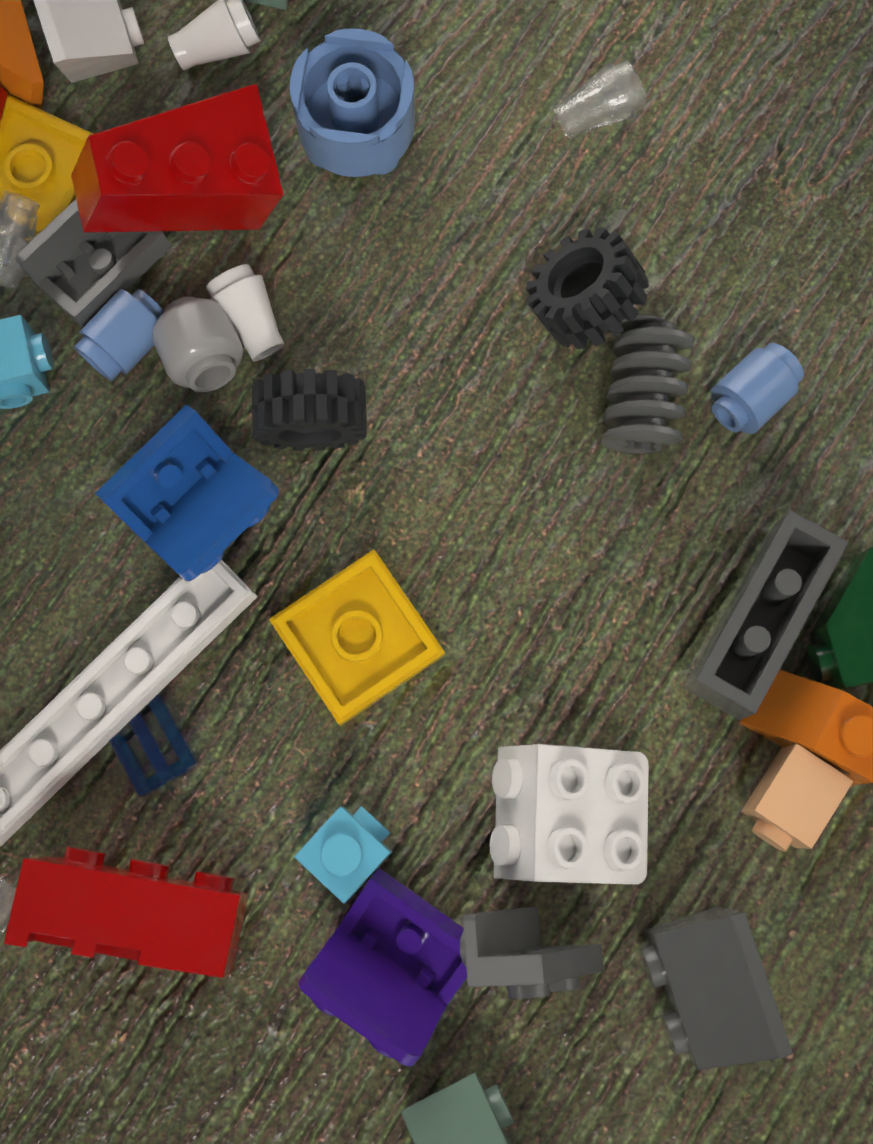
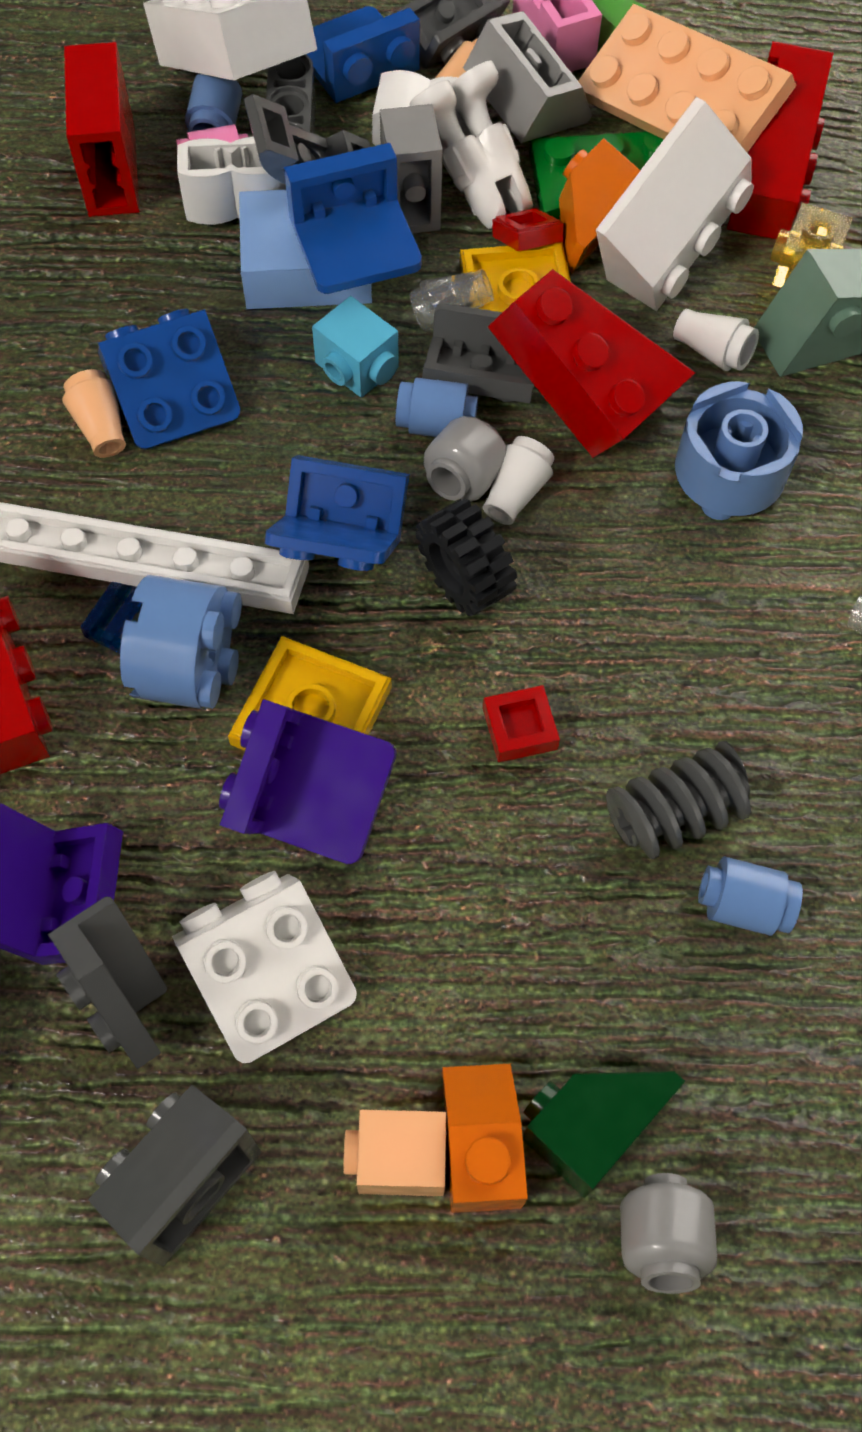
camera: 55 degrees right, 15 degrees down
medium azure brick [294,806,393,904] -> none
black tyre [526,227,649,349] -> none
dark grey brick [683,510,848,720] -> none
none -> medium blue brick [120,575,242,710]
none -> dark purple bracket [219,699,397,864]
none -> red plate [482,685,560,763]

